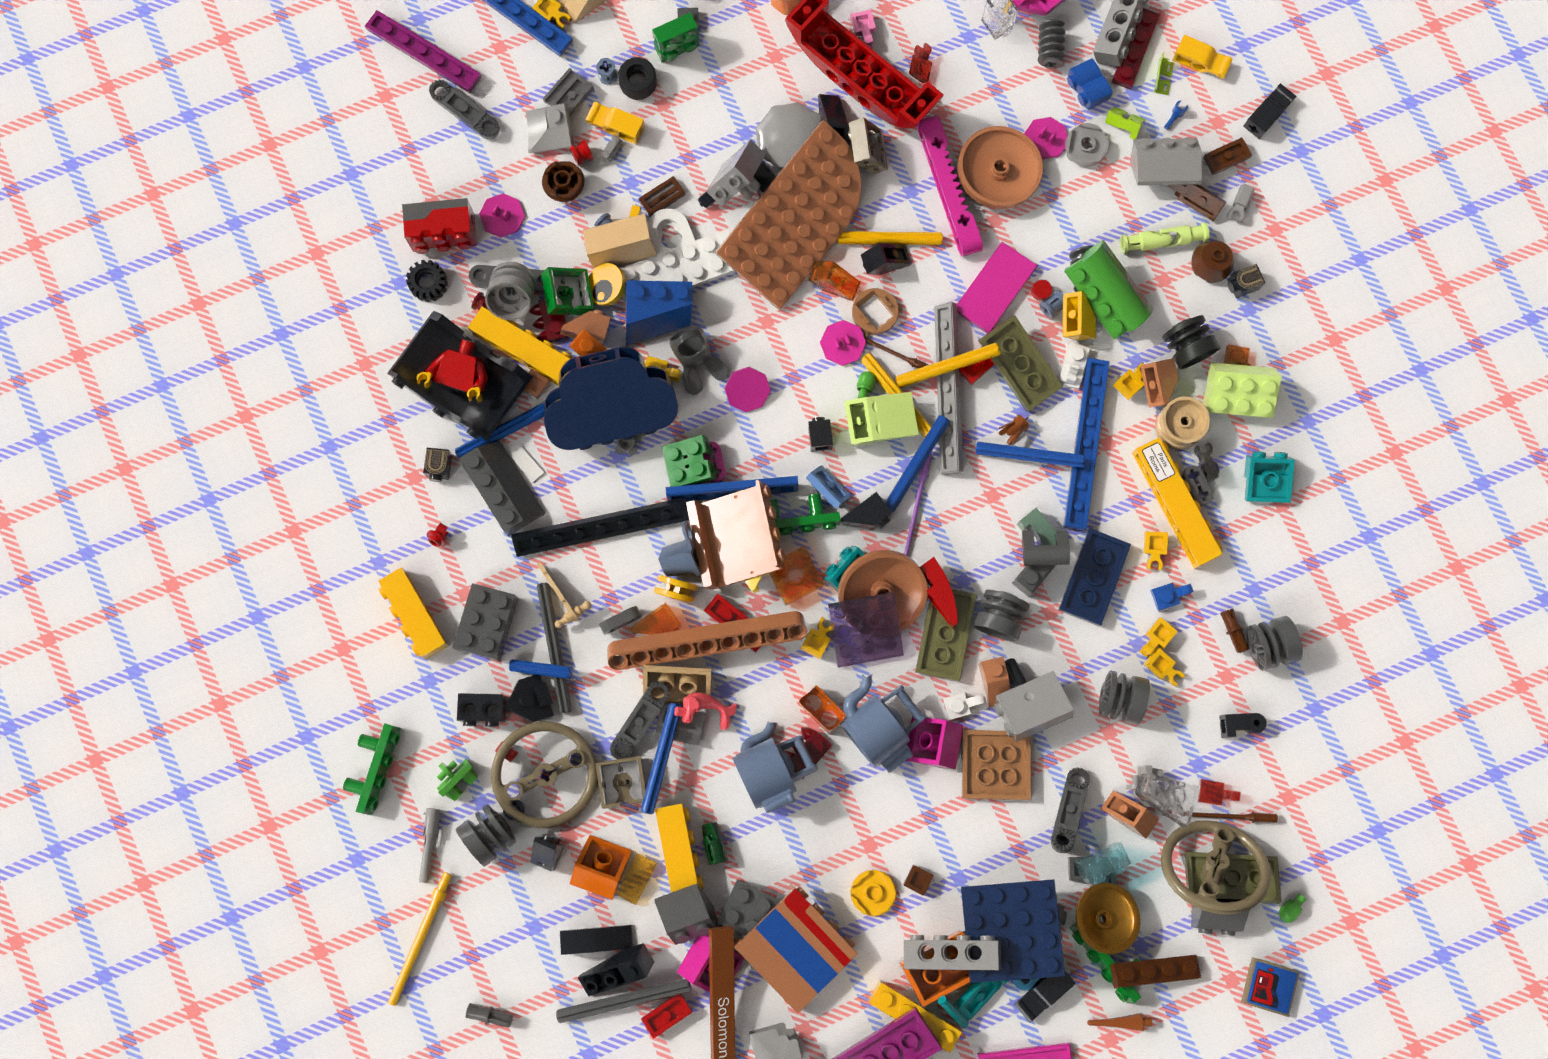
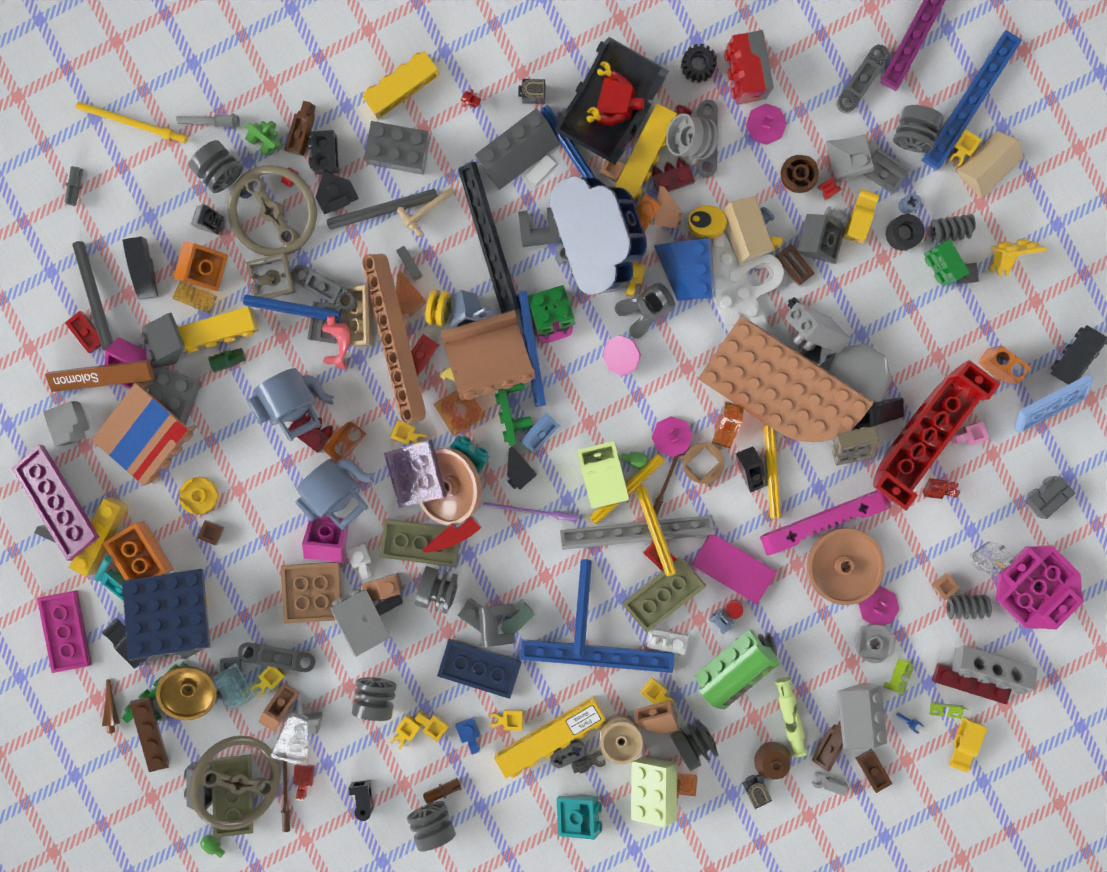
camera: 90 degrees right, 10 degrees up
green plate [343,723,401,815] -> none
blue axle [509,659,573,679] -> none
green piece [541,267,594,315] -> none
black slope [578,943,654,997] -> none
black brick [808,417,833,452] -> none
blue axle [885,415,950,512] -> none
light grey brick [904,935,1002,970] -> none
dark orange piece [998,415,1029,445] -> none
yellow slope [1063,291,1096,341] -> none
blue brick [1067,58,1113,110] -> none
slope [1241,957,1300,1017] -> none
black piece [1243,83,1297,139] -> none
none -> yellow plate [251,666,286,697]
none -> reddish brown hinge [284,101,316,156]
none -> dark grey connector [518,207,561,247]
none -> dark grey slope [797,214,846,264]
none -> dark grey wheel [893,105,944,153]
none -> dark grey piece [930,214,976,243]
none -> nougat plate [931,573,960,600]

